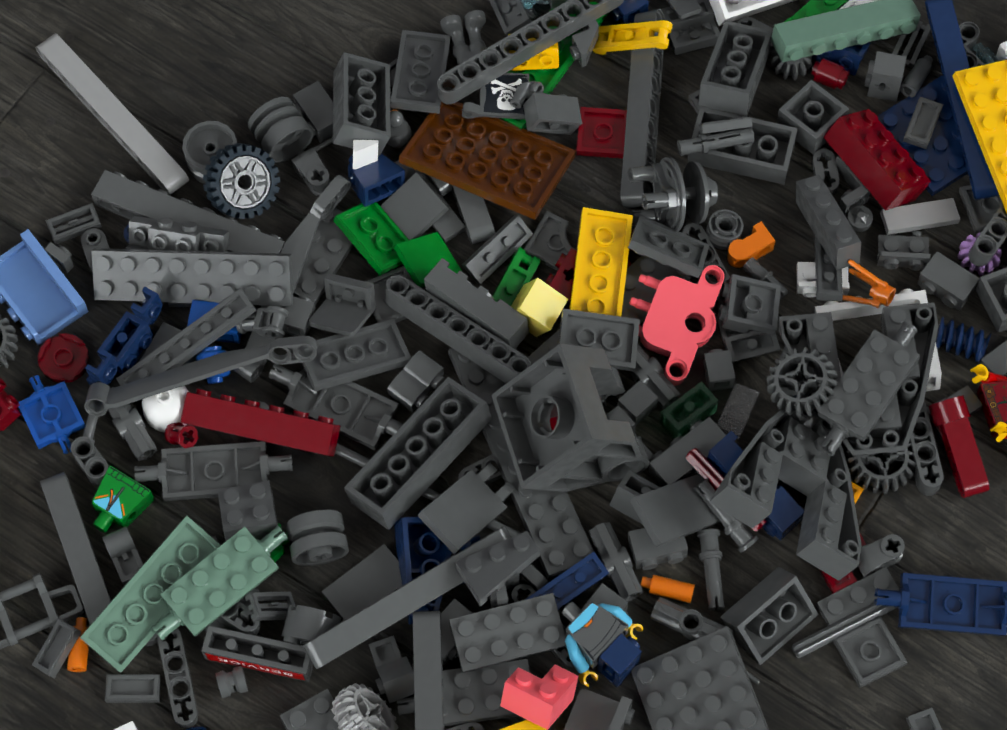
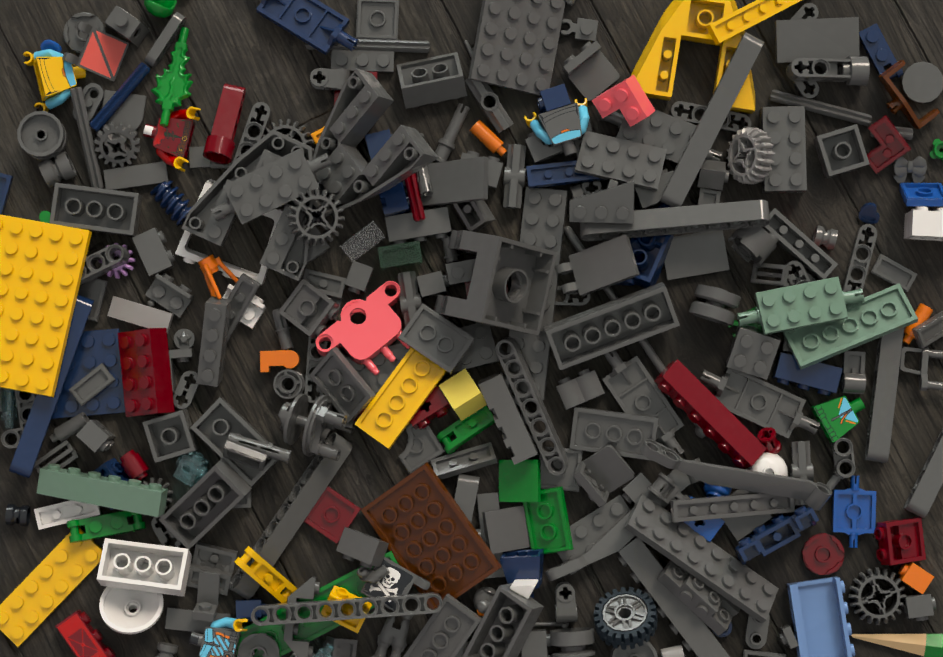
camera: 150 degrees left, 20 degrees up
none -> clear light blue brick [173,451,209,487]
none -> dark blue brick [772,352,842,396]

